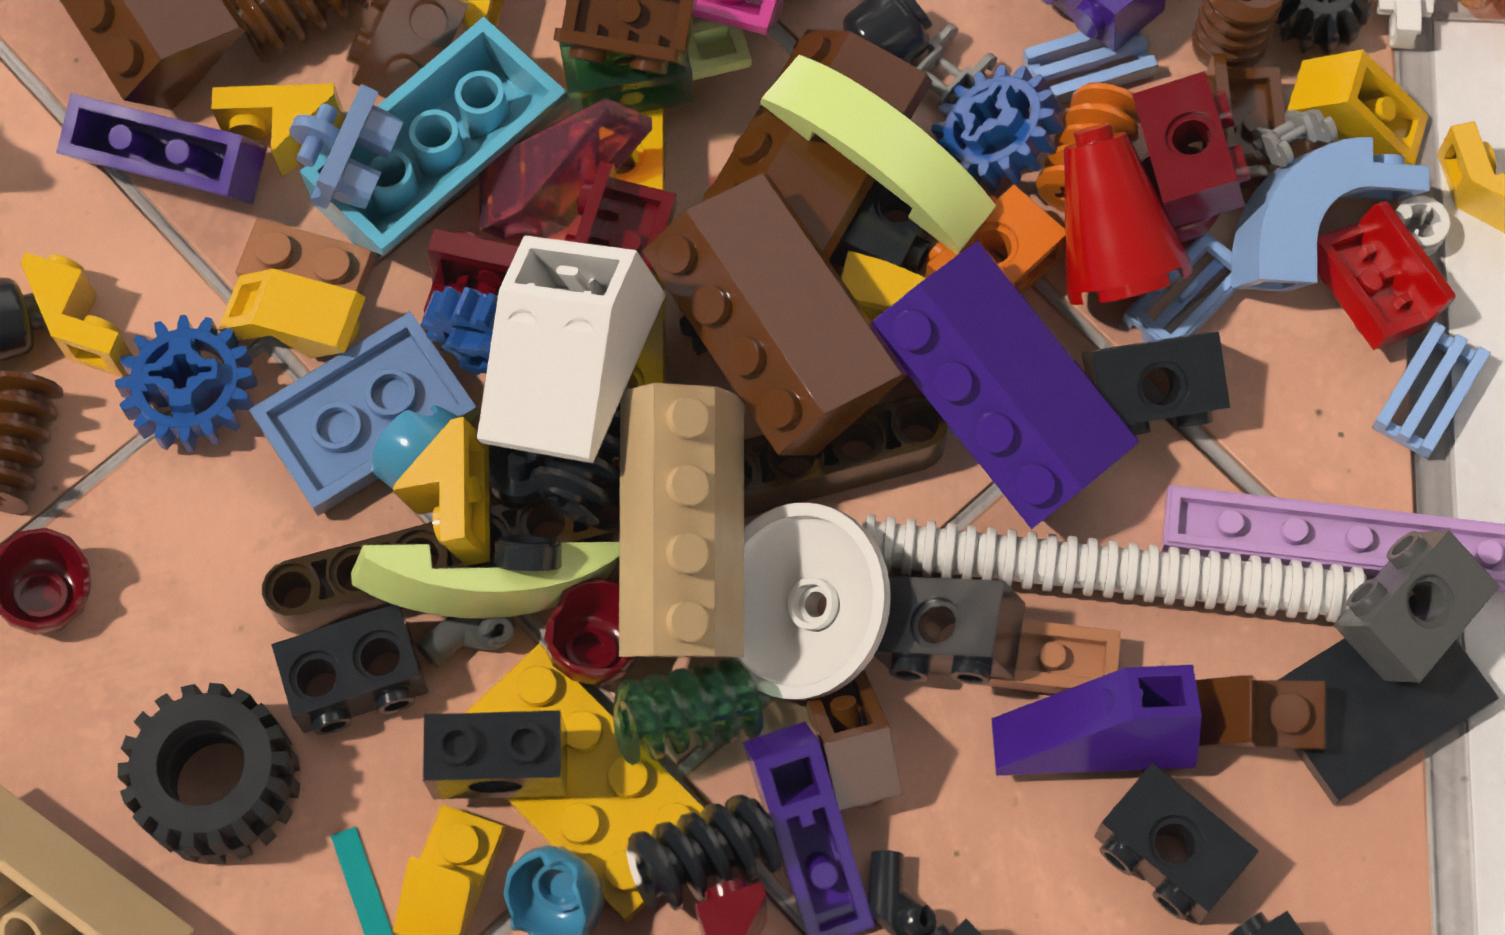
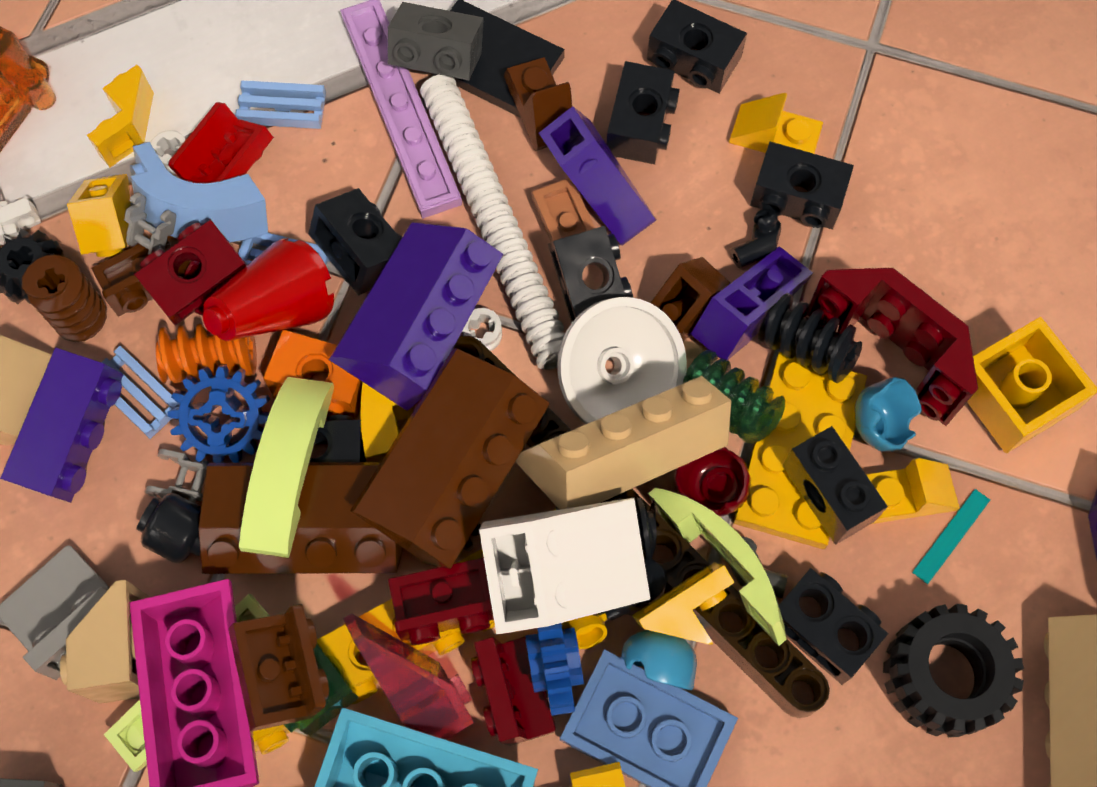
camera: 120 degrees left, 0 degrees up
black tile [495,535,562,571] -> none
none -> white bush [462,308,502,351]

